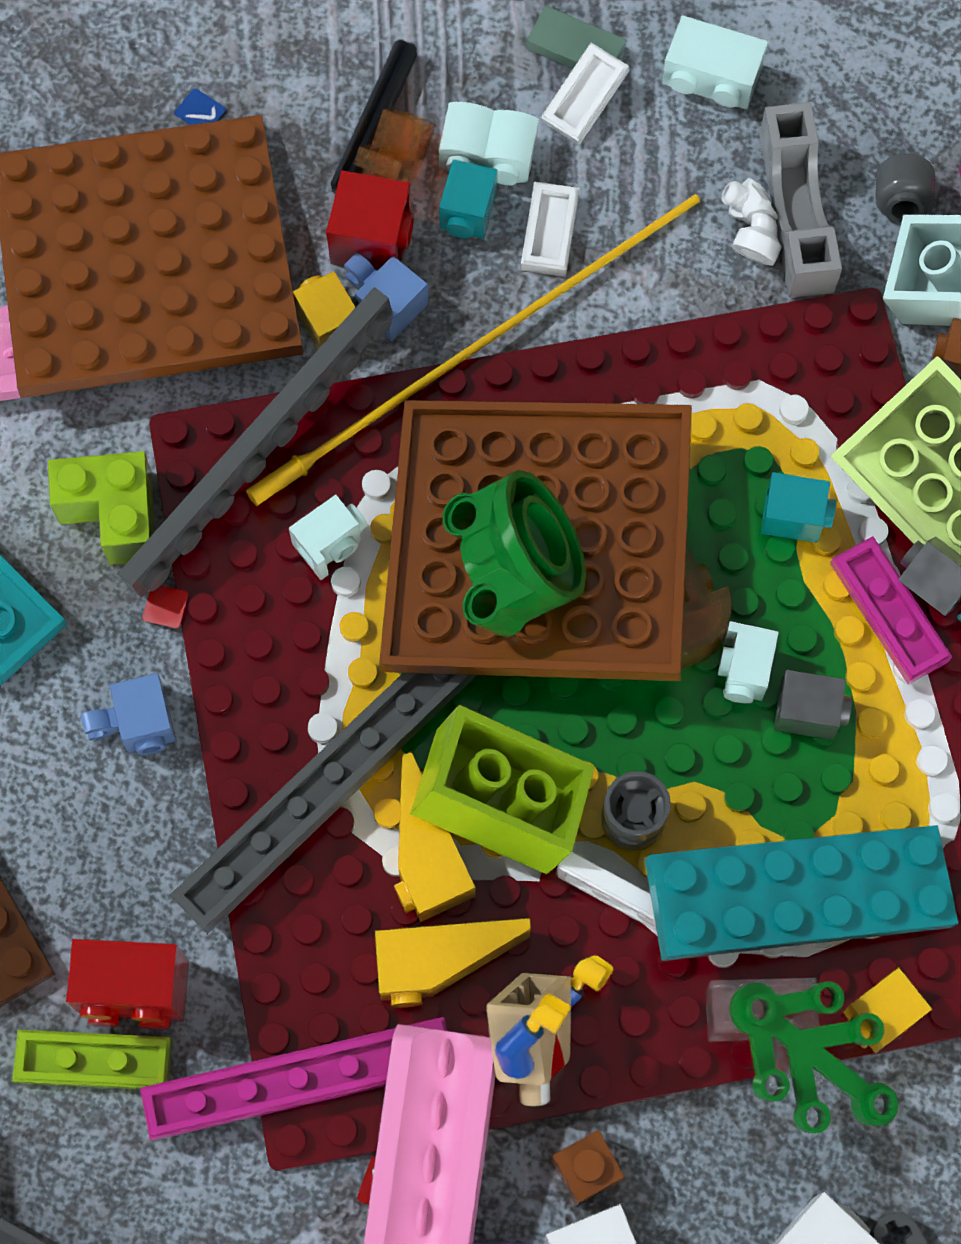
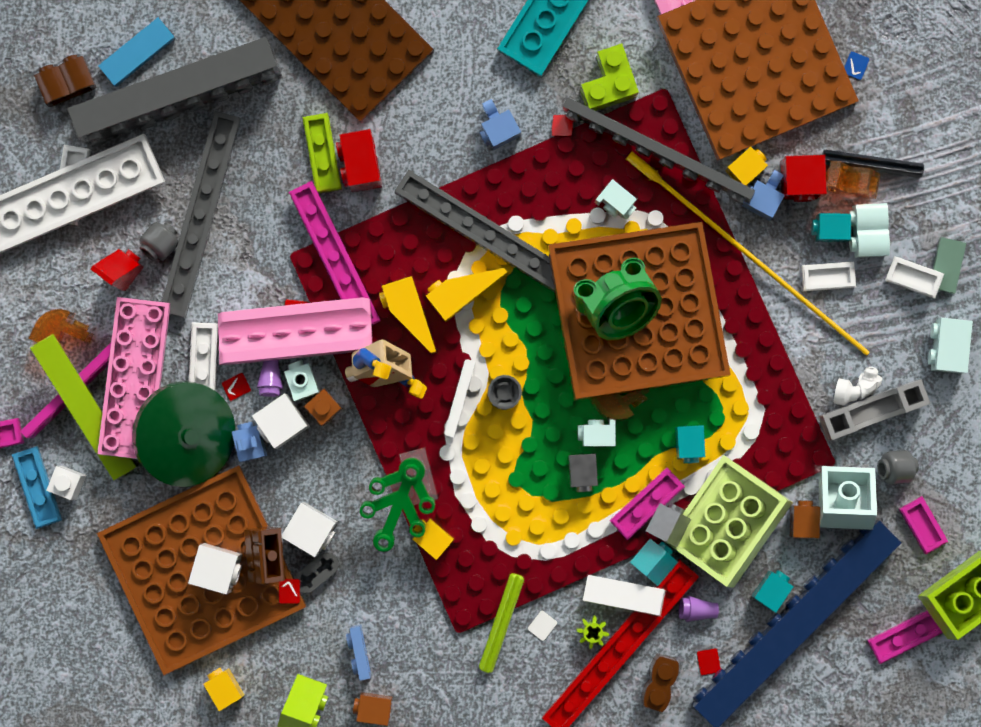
camera: 75 degrees right, 15 degrees up
lime brick [410,705,595,874] -> none
teal plate [645,825,958,961] -> none
none -> light aqua brick [284,360,320,402]

